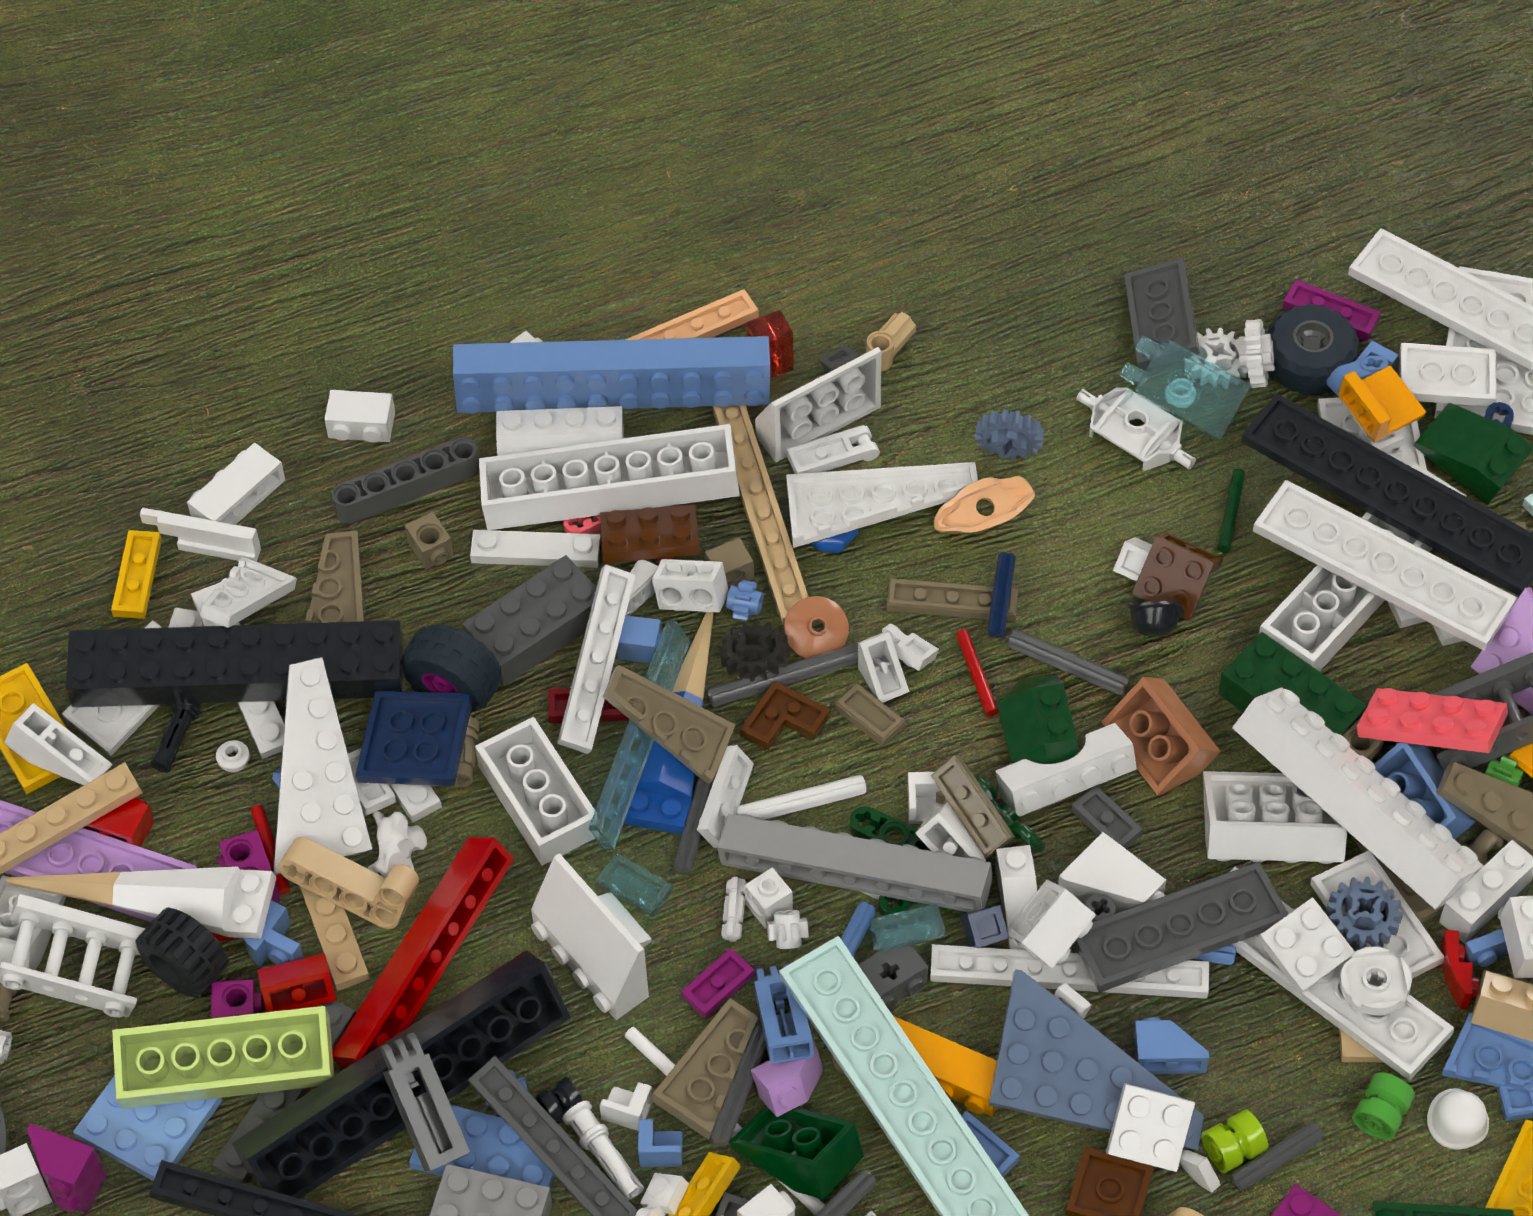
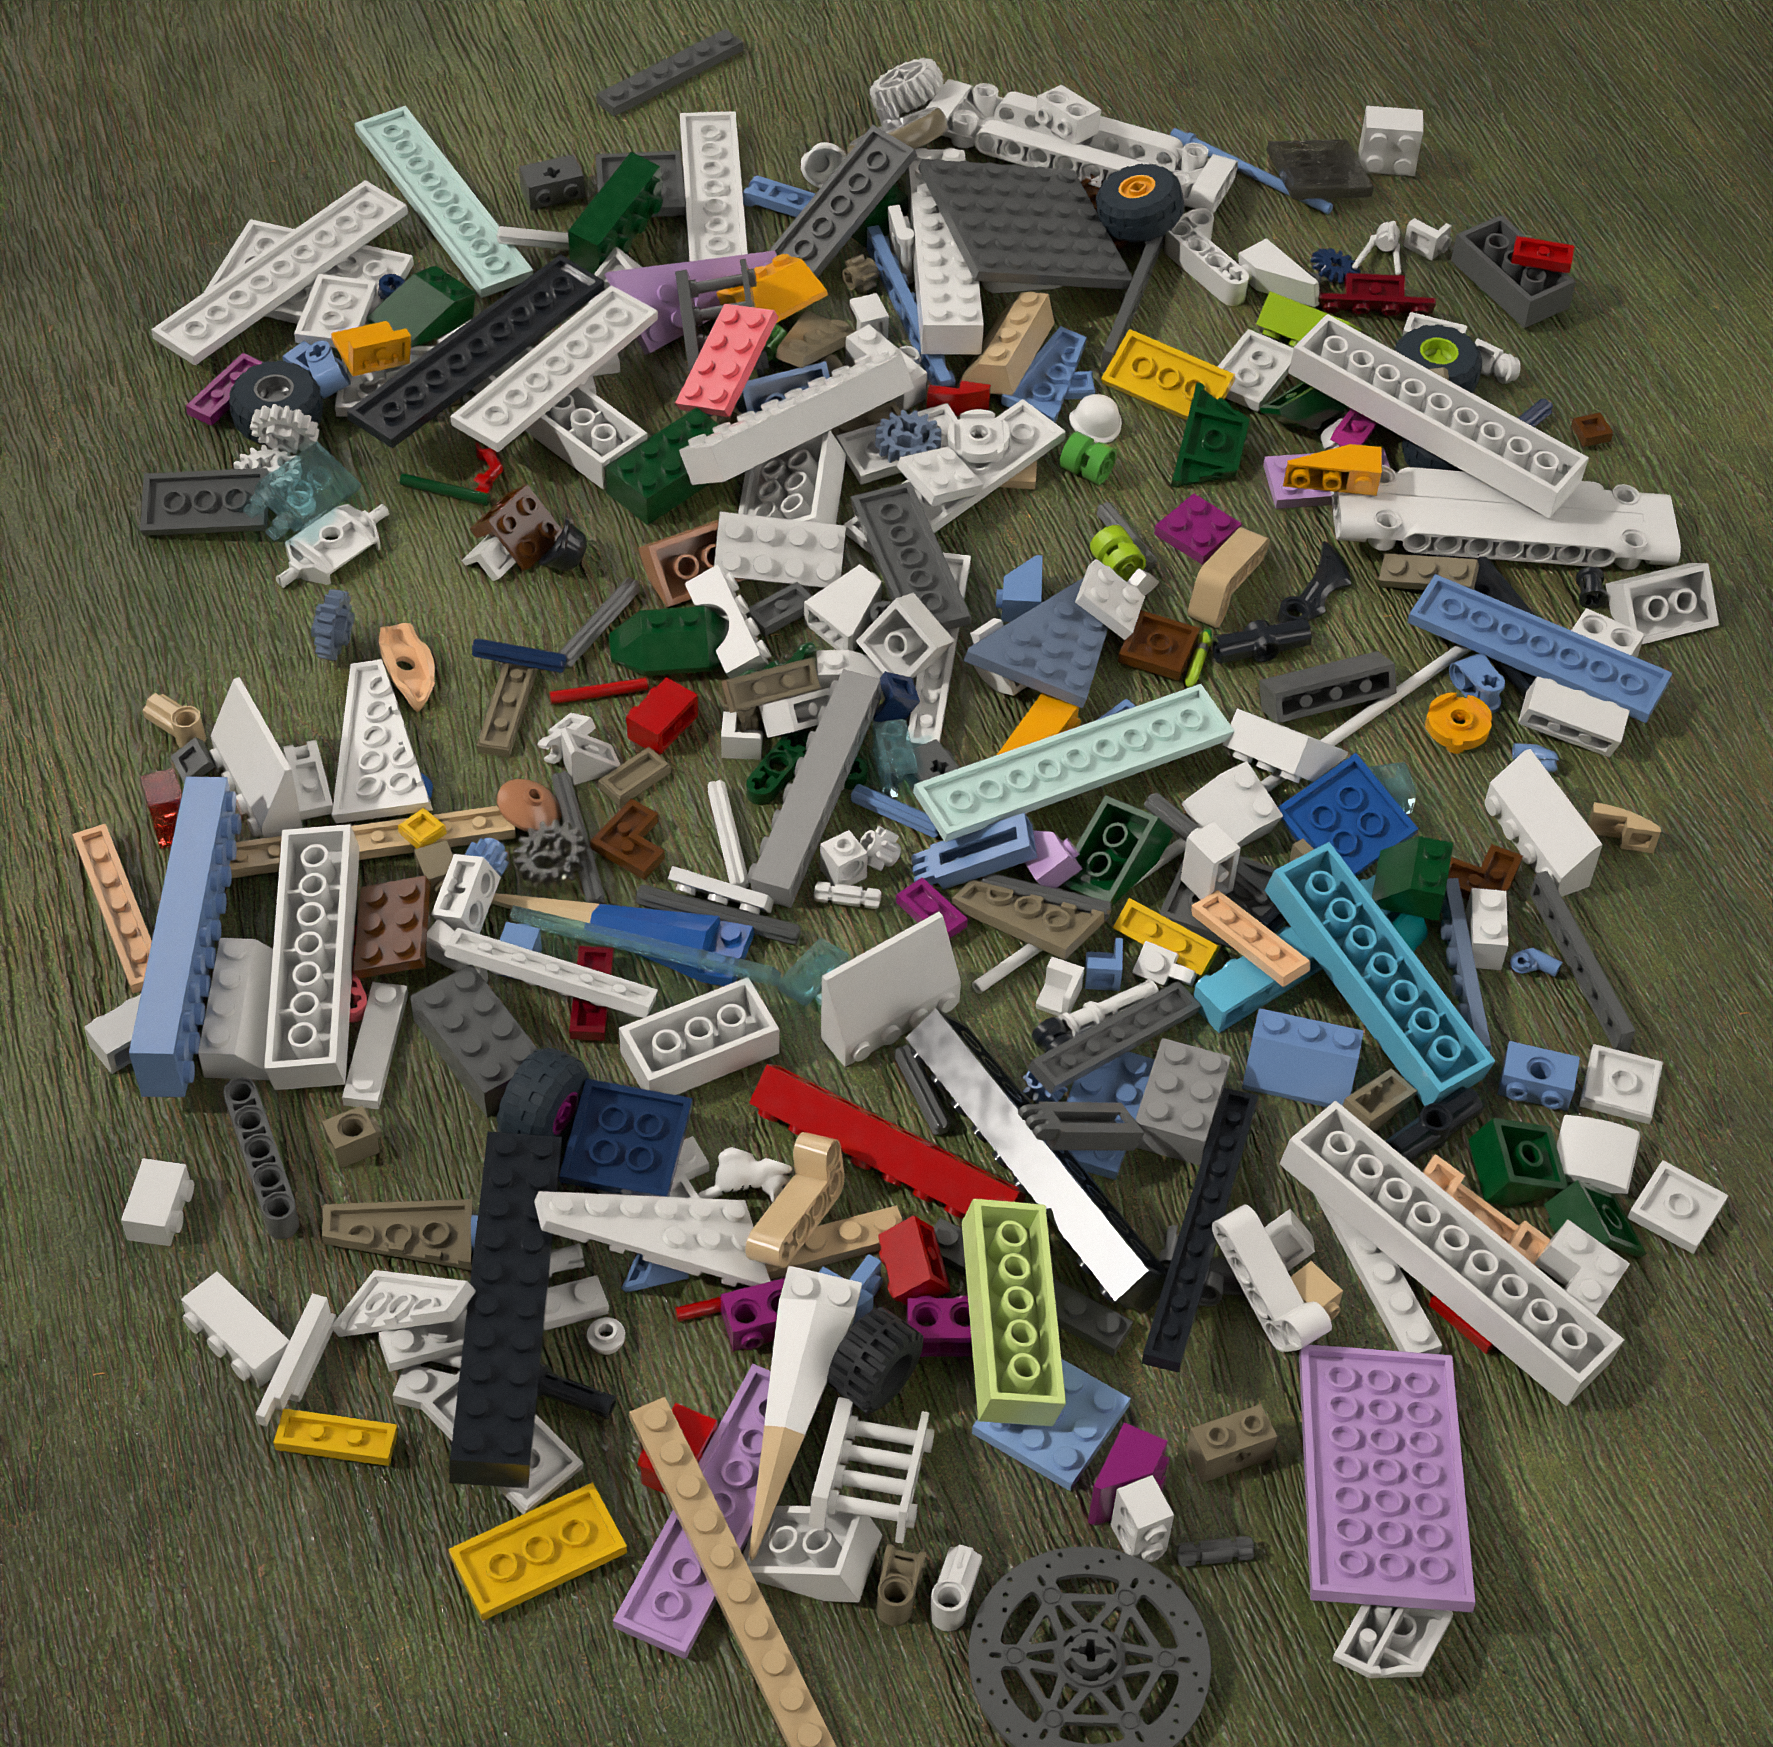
camera: 90 degrees left, 5 degrees down
white slope [4,703,112,785] -> none
dark tan wing [603,665,735,785] -> none
none -> yellow tile [398,808,447,849]
none -> red arm [474,442,503,493]
none -> red brick [626,677,699,756]
none -> white plate [714,512,846,588]

